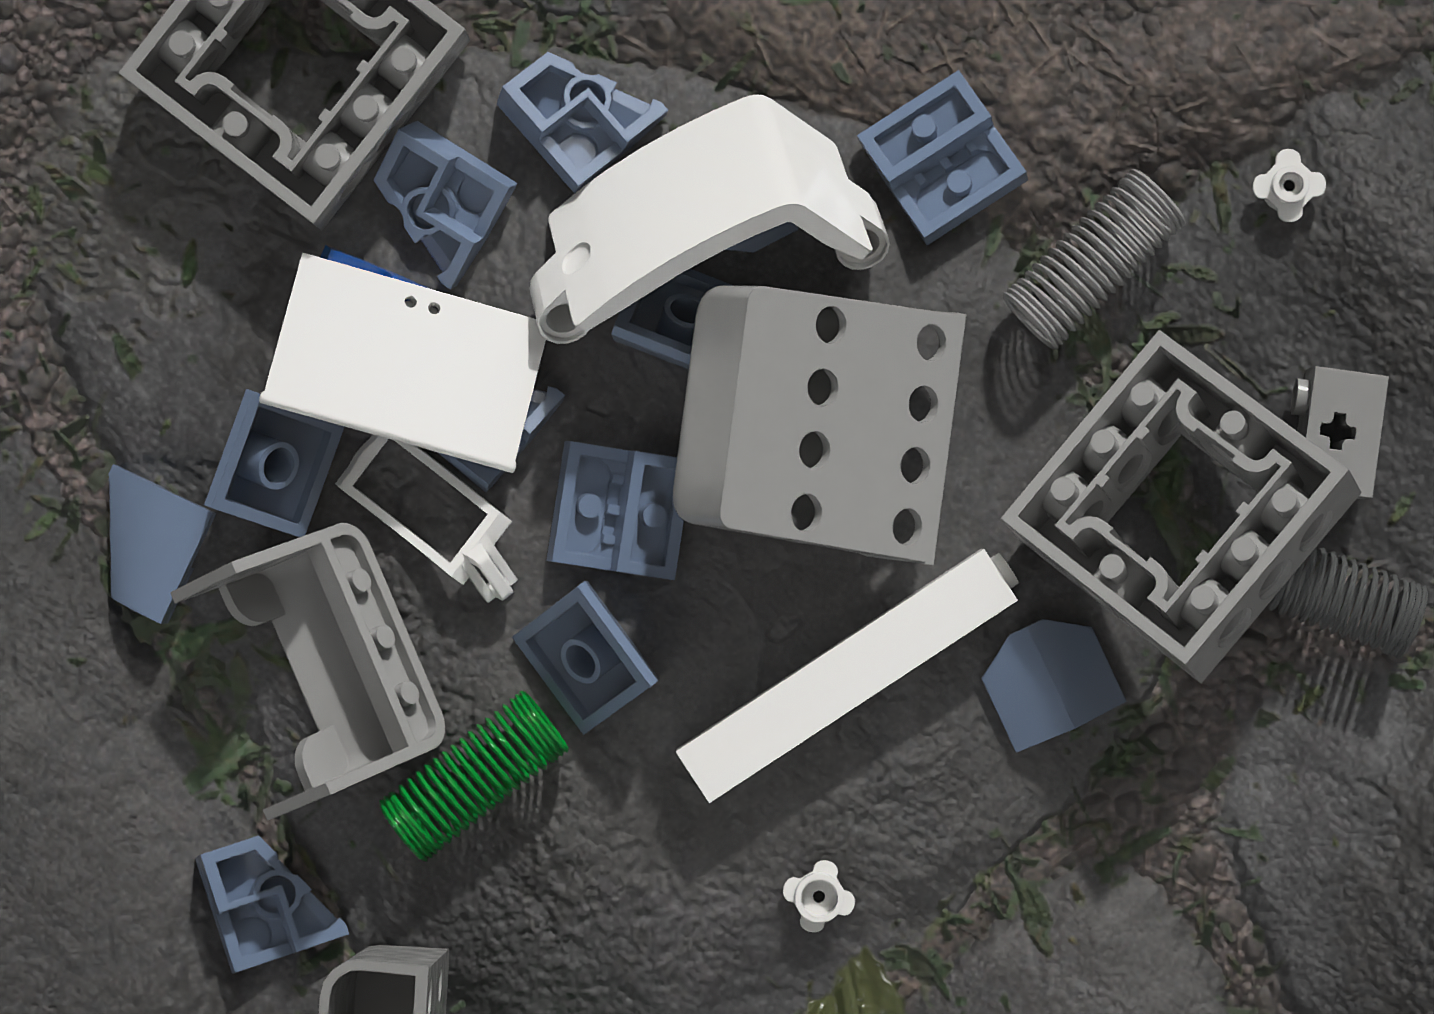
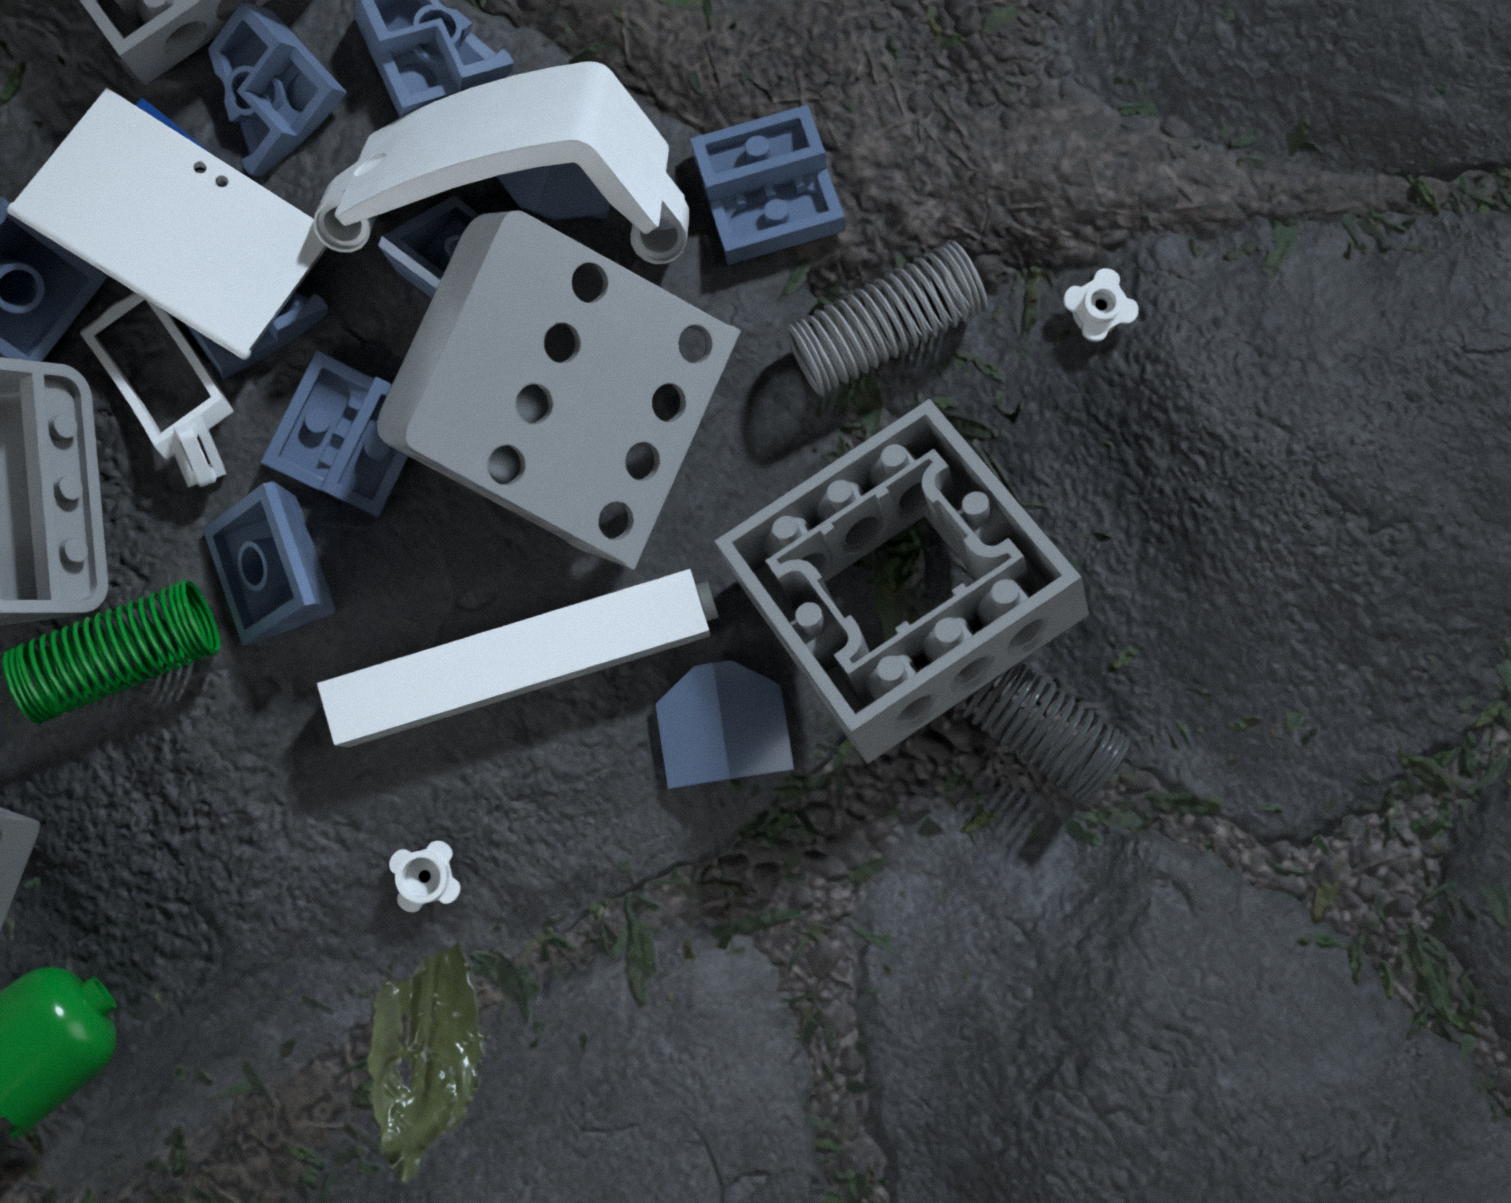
camera: 15 degrees right, 5 degrees down
light grey brick [1291,366,1389,499] -> none

